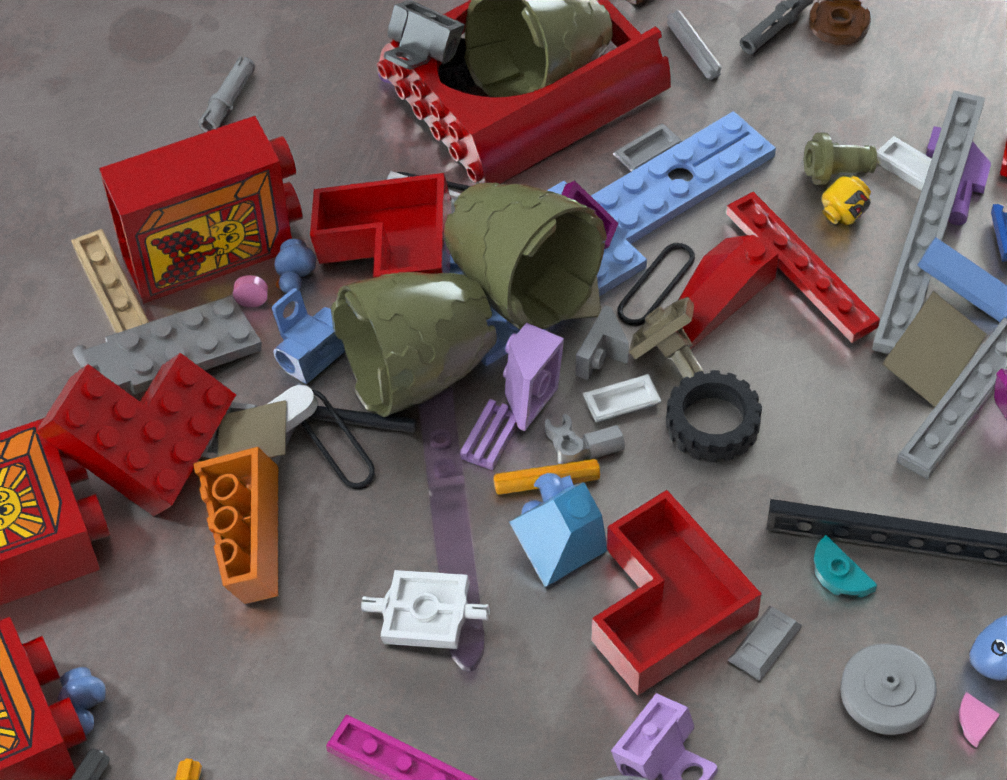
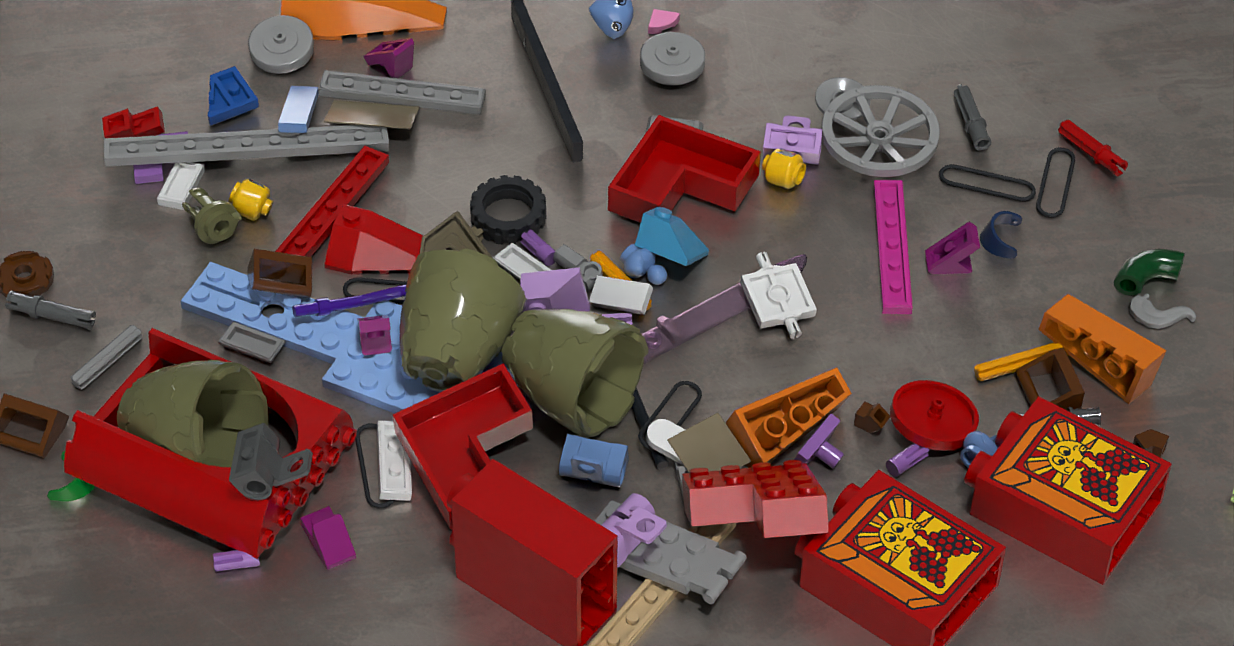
camera: 120 degrees left, 5 degrees down
teal plate [813,535,877,597] -> none
none -> reddish brown tile [247,249,312,298]
none -> dark purple bar [292,285,406,317]
none -> magenta slope [300,506,356,570]
none -> medium lavender piece [520,229,555,266]
none -> white tile [589,275,653,315]
none -> lavender piece [602,493,667,568]
none -> yellow head [762,148,806,189]
none -> medium lavender tile [794,414,844,469]
none -> reddish brown piece [854,401,890,434]
none -> medium lavender piece [886,443,929,477]
none -> red piece [890,380,979,450]

